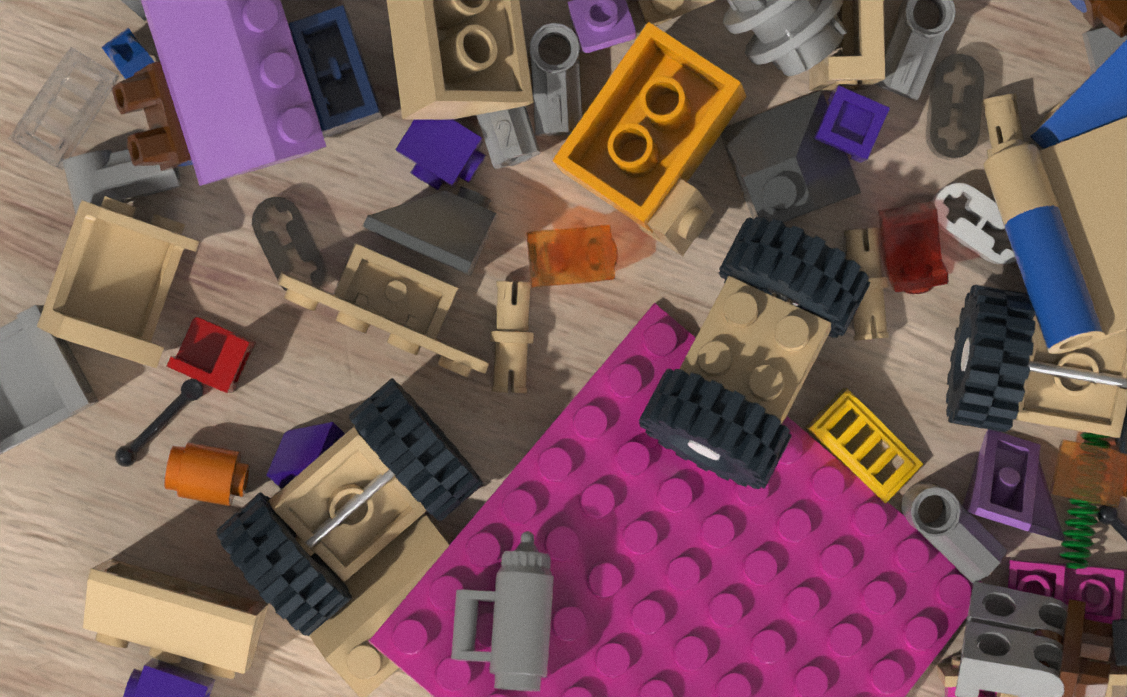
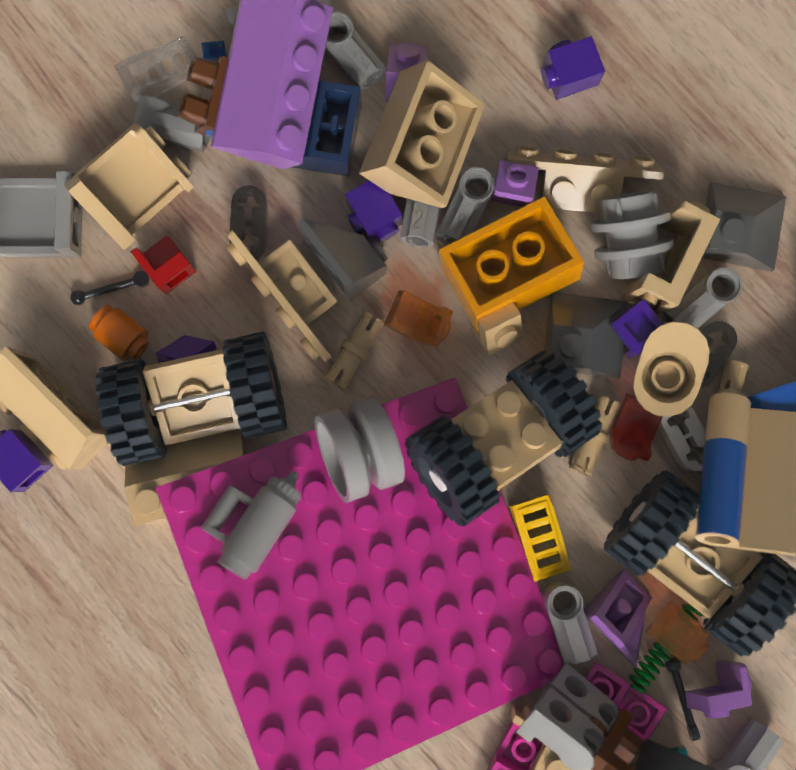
camera: 25 degrees right, 5 degrees down
none -> light grey wheel [315,397,405,503]
none -> tan piece [633,322,710,417]

